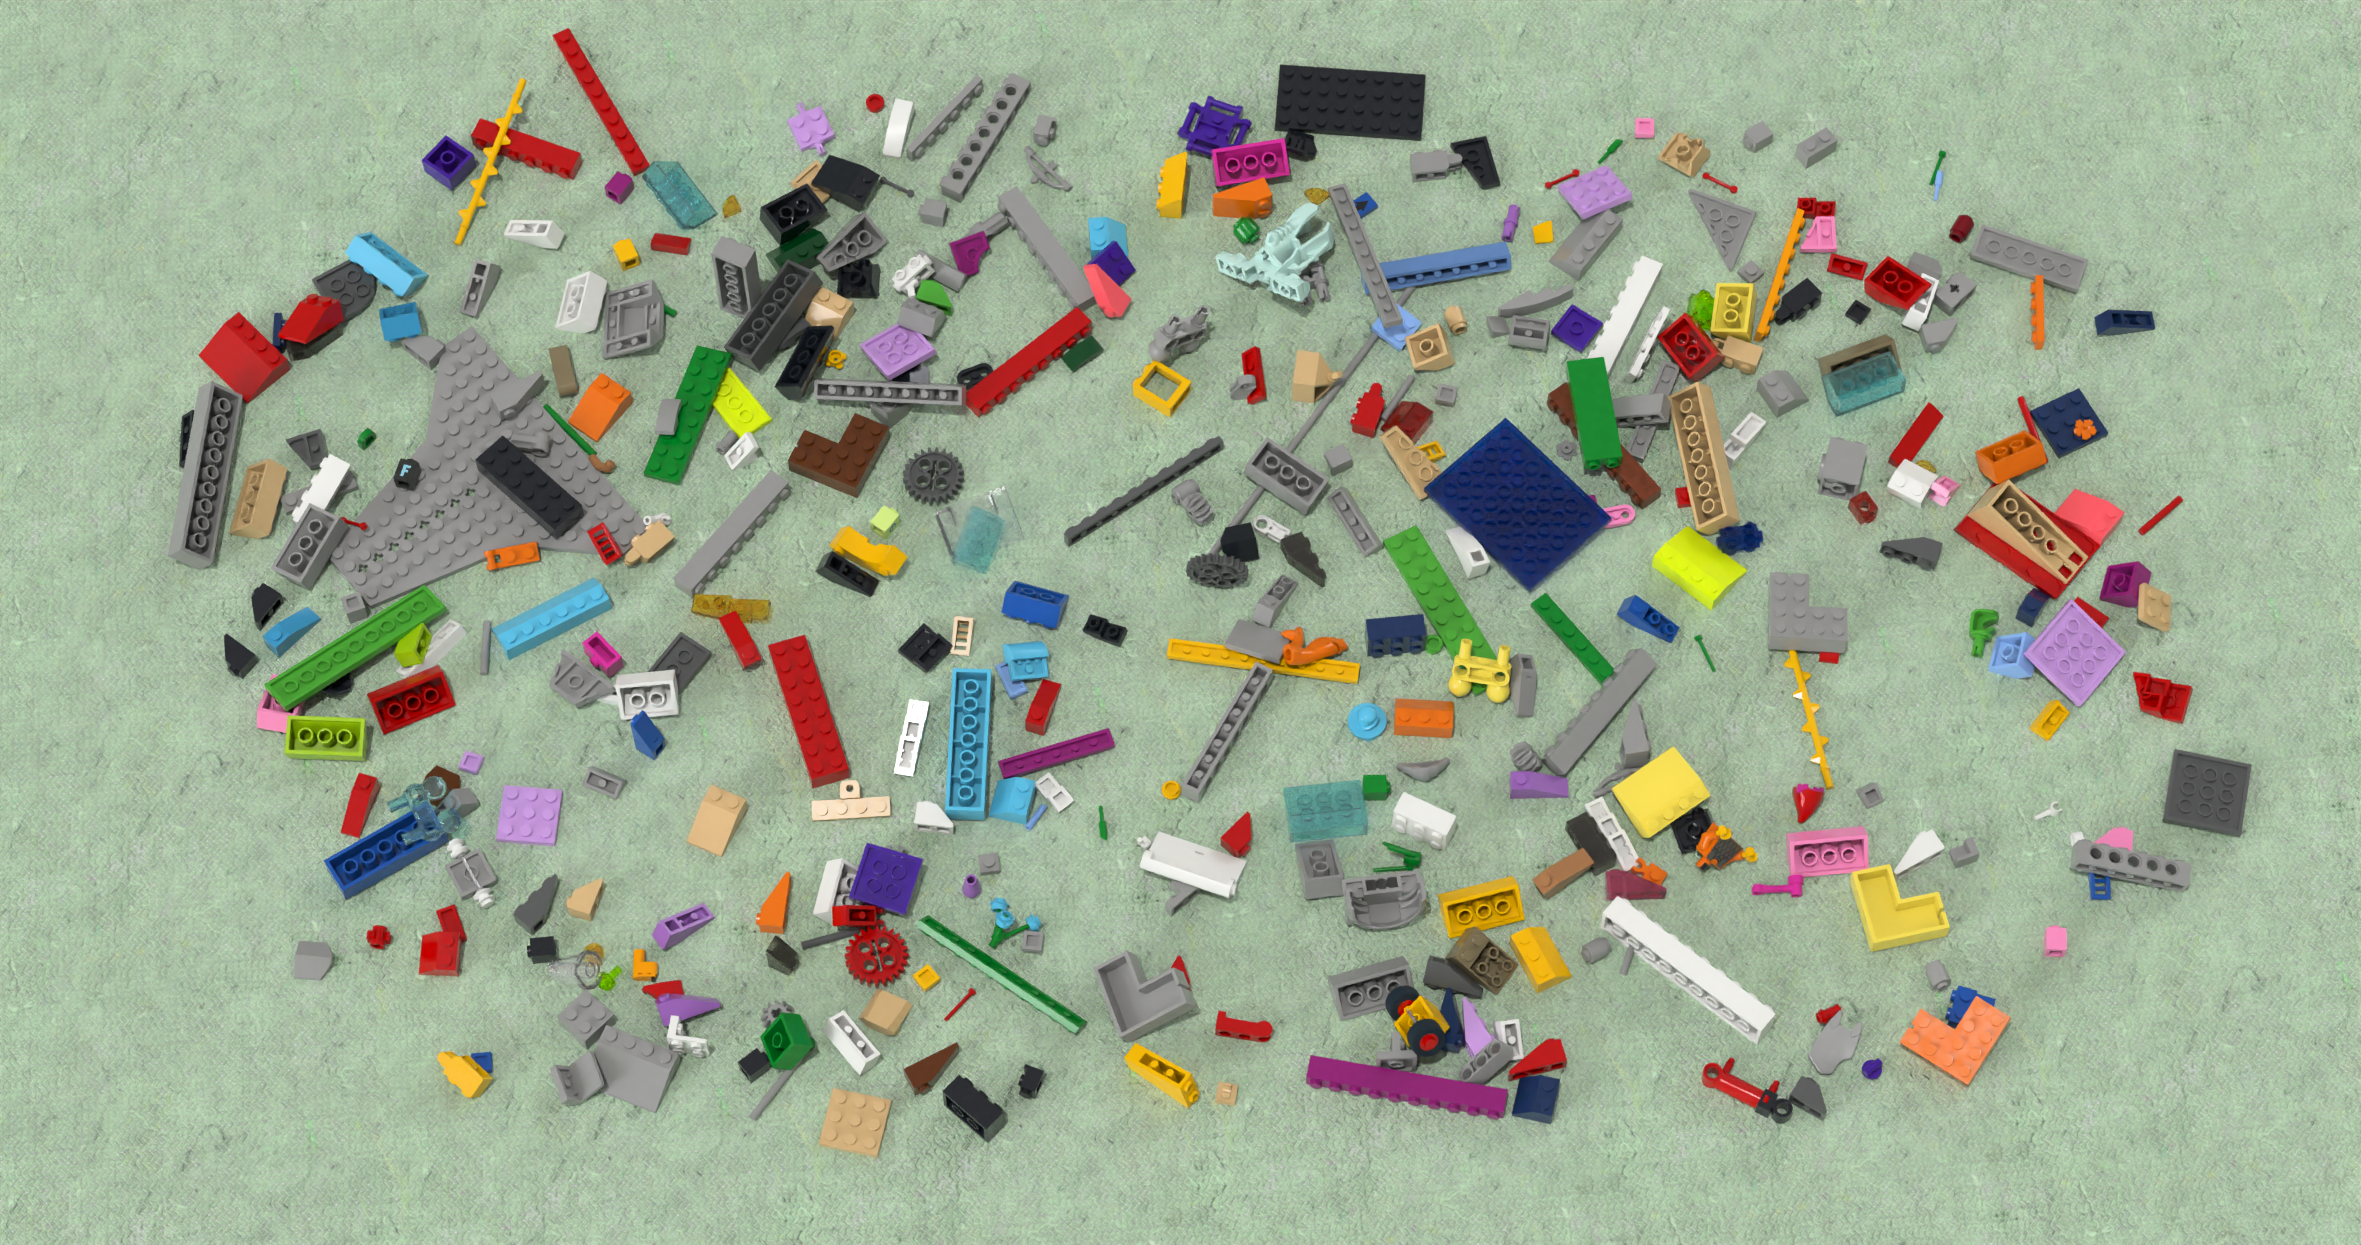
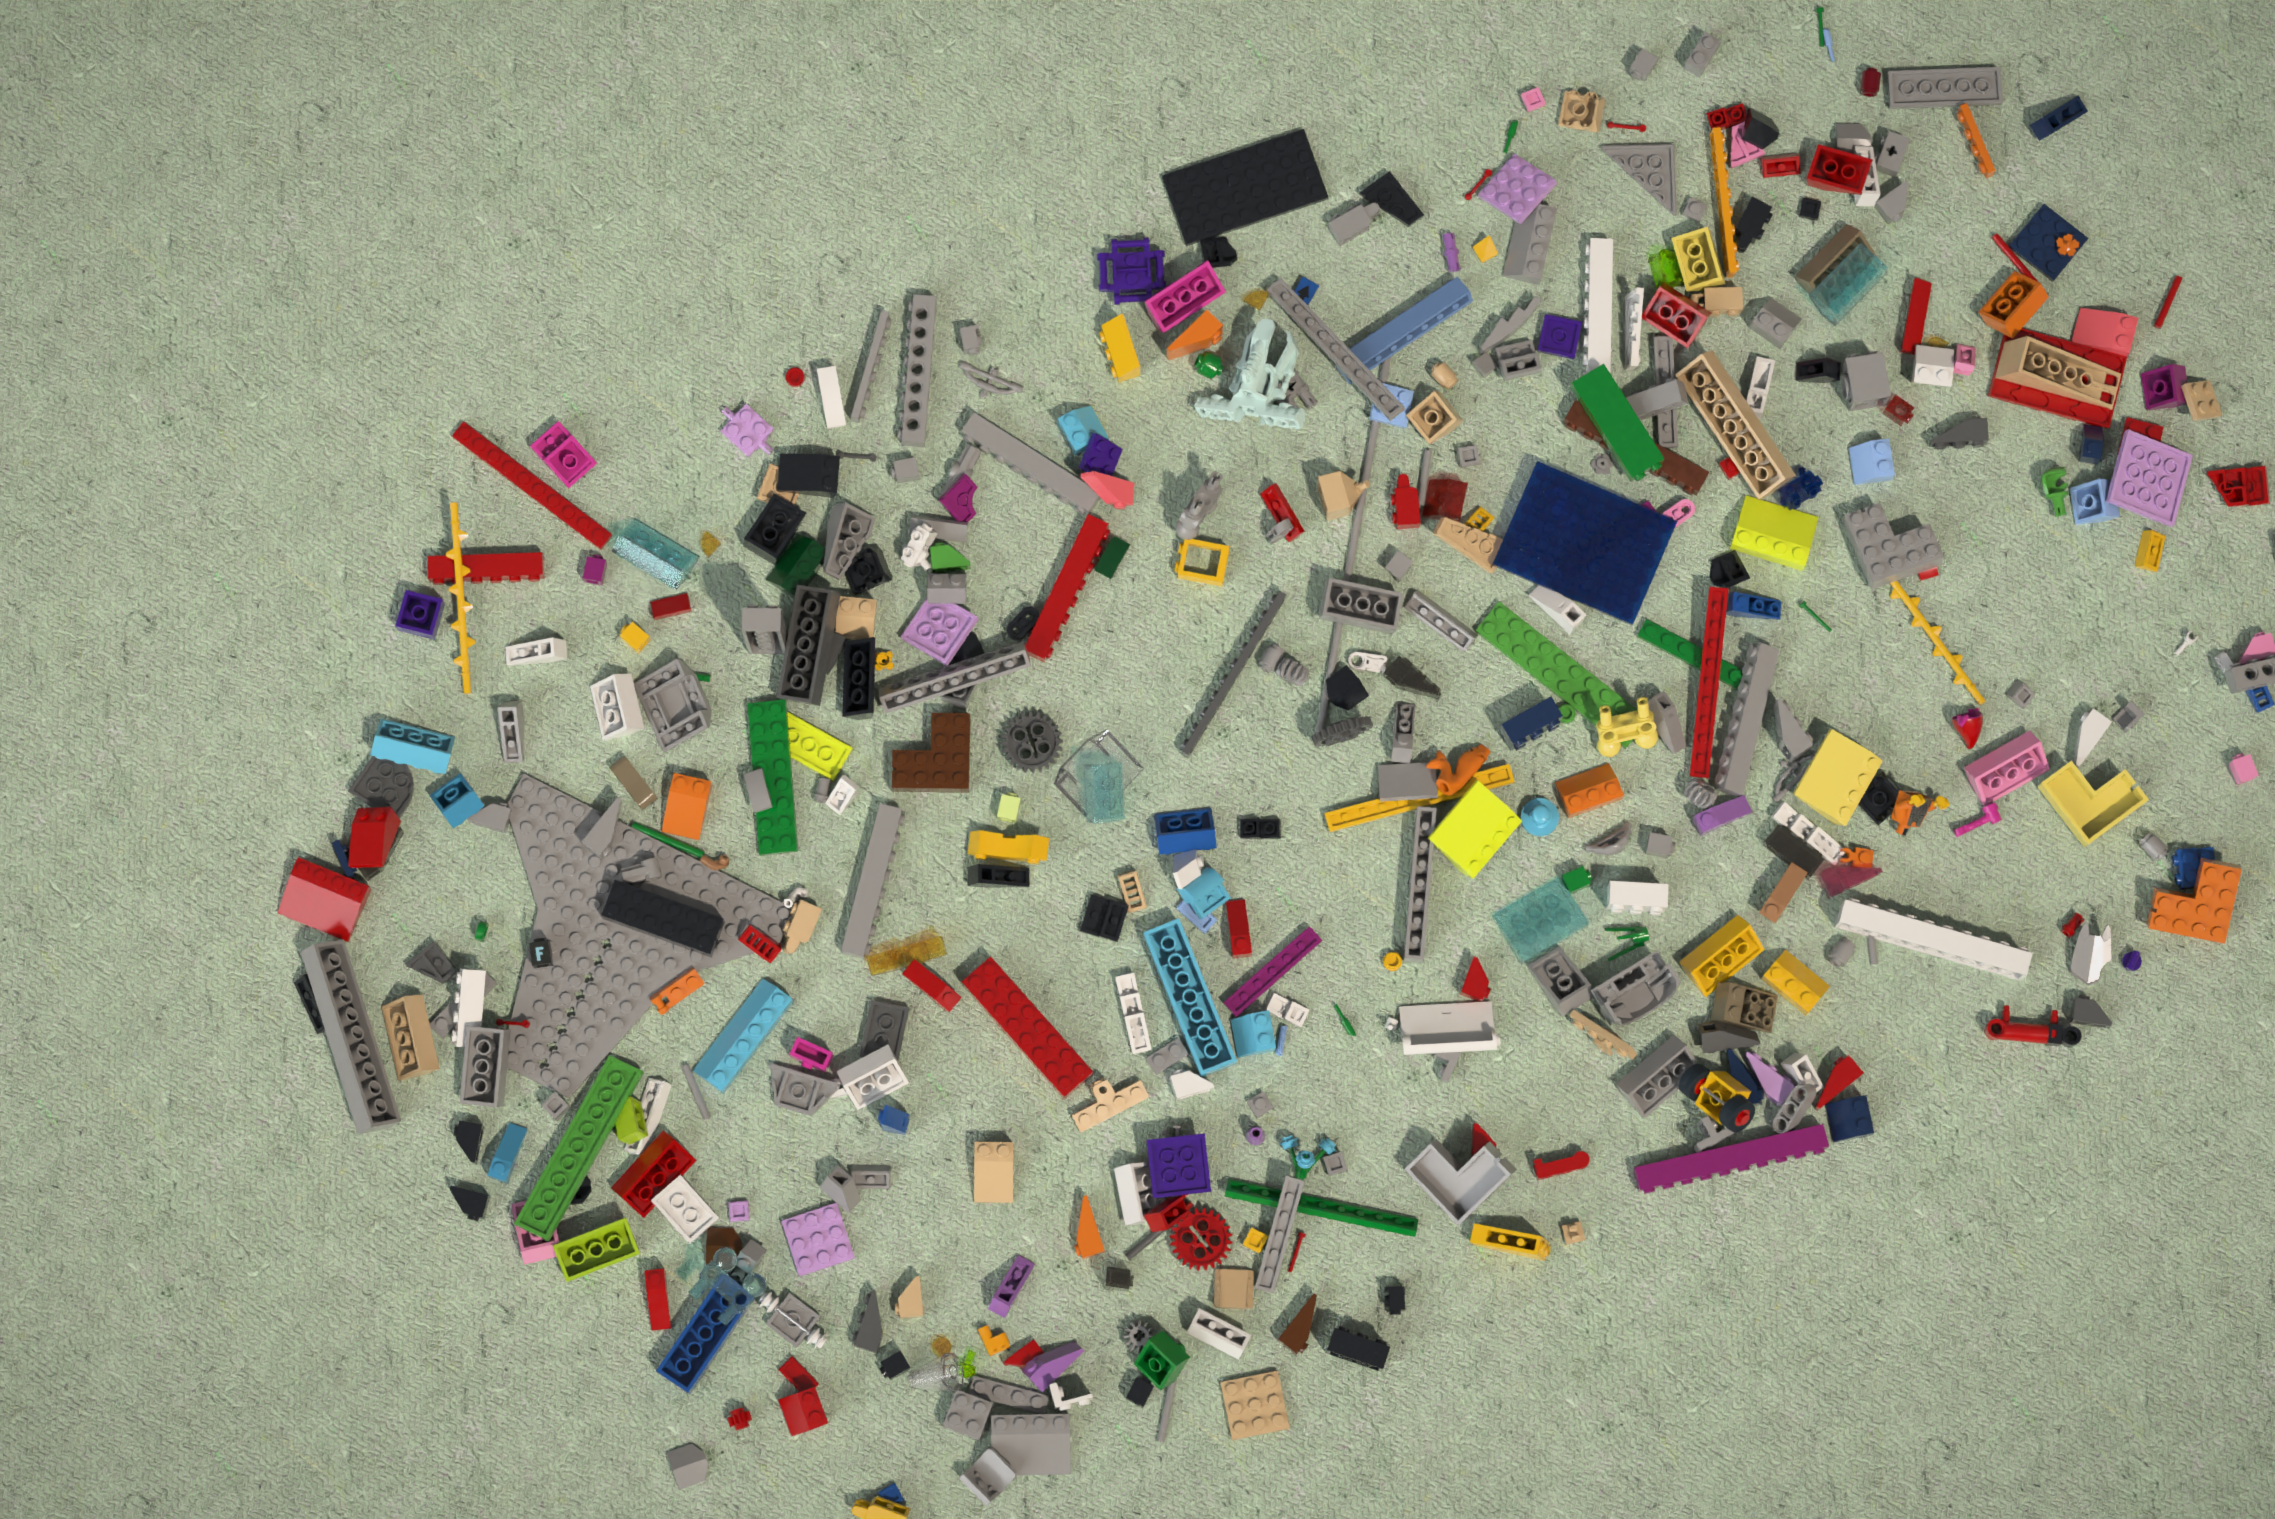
camera: 25 degrees left, 15 degrees up
none -> dark pink slope [529,421,597,489]
none -> white plate [651,1175,719,1245]
none -> light grey slope [819,1165,861,1213]
none -> light grey plate [969,1376,1049,1414]
none -> light grey plate [1146,1038,1189,1075]
none -> white slope [1173,849,1204,889]
none -> light grey plate [1255,1175,1305,1293]
none -> neon yellow slope [1428,780,1522,879]
none -> tan plate [1569,1010,1637,1060]
none -> light grey brick [1645,832,1675,858]
none -> red plate [1689,586,1729,779]
none -> black slope [1709,550,1750,588]
none -> black slope [1741,108,1779,150]
none -> black slope [1796,357,1841,383]
none -> light blue slope [1849,438,1895,485]

